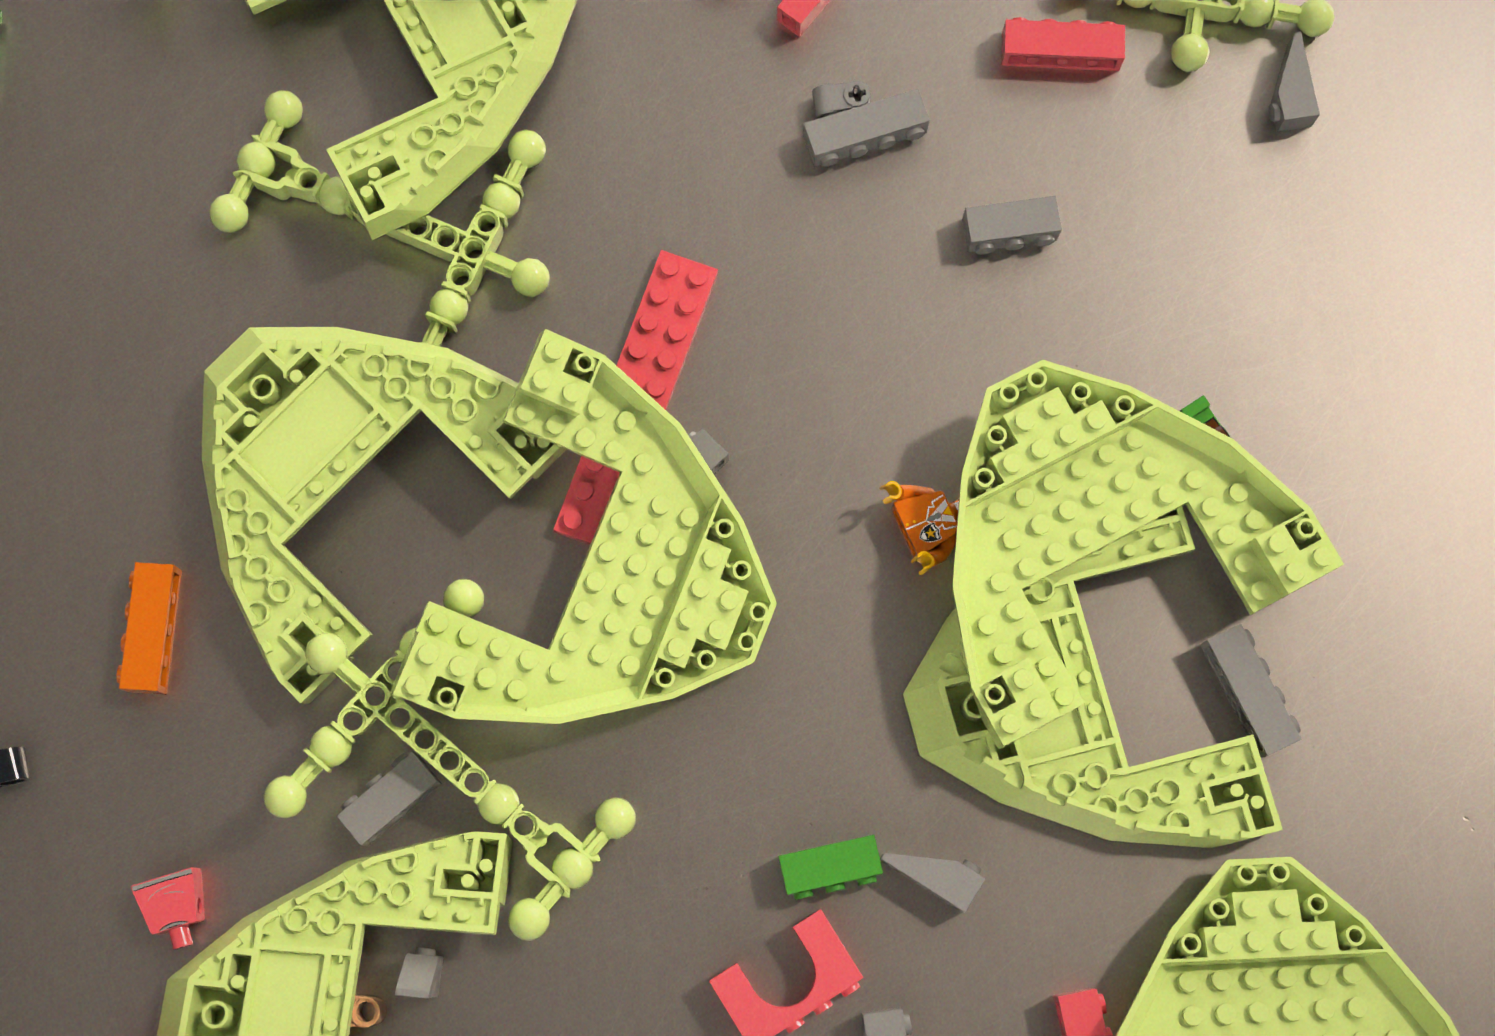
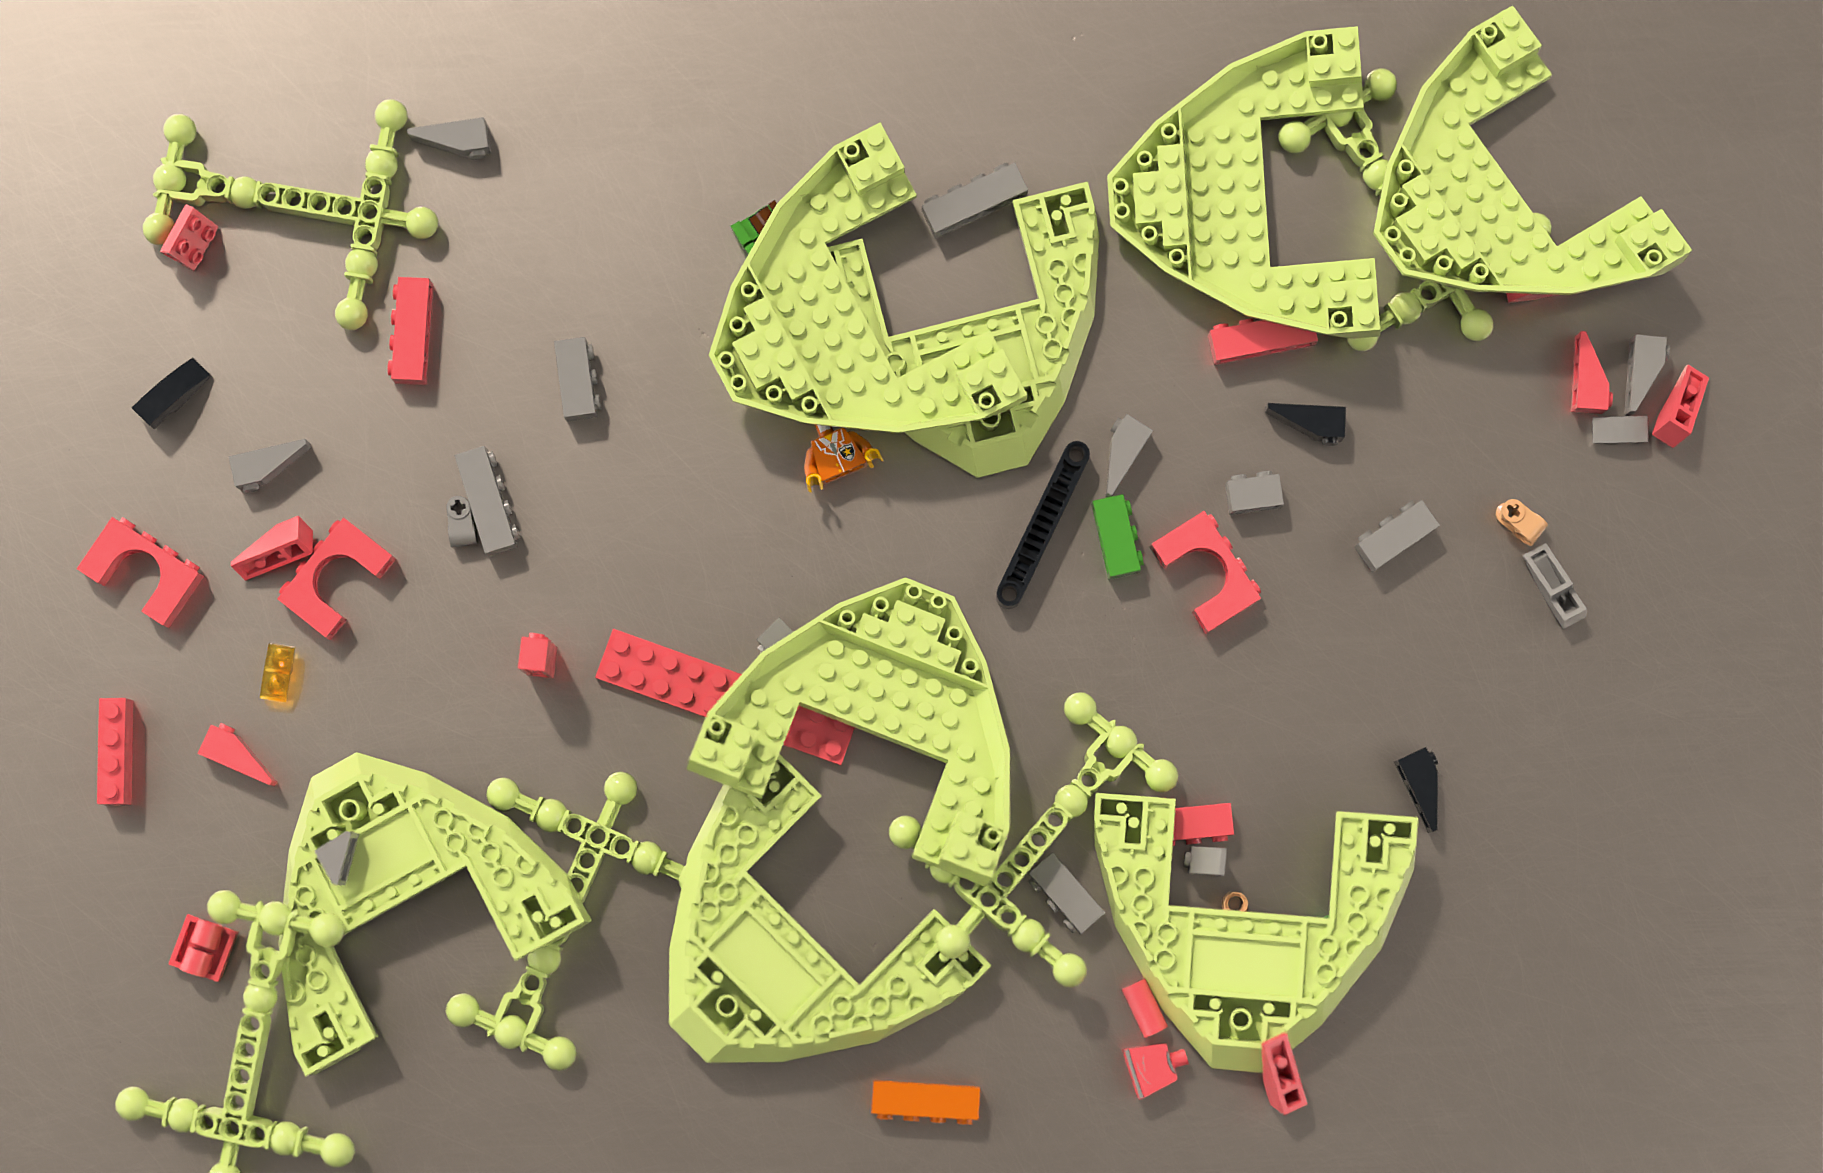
camera: 90 degrees left, 5 degrees up
none -> coral brick [518,633,557,678]
none -> black gear [996,441,1090,609]
none -> coral brick [1121,978,1168,1038]
none -> coral brick [1173,803,1234,846]

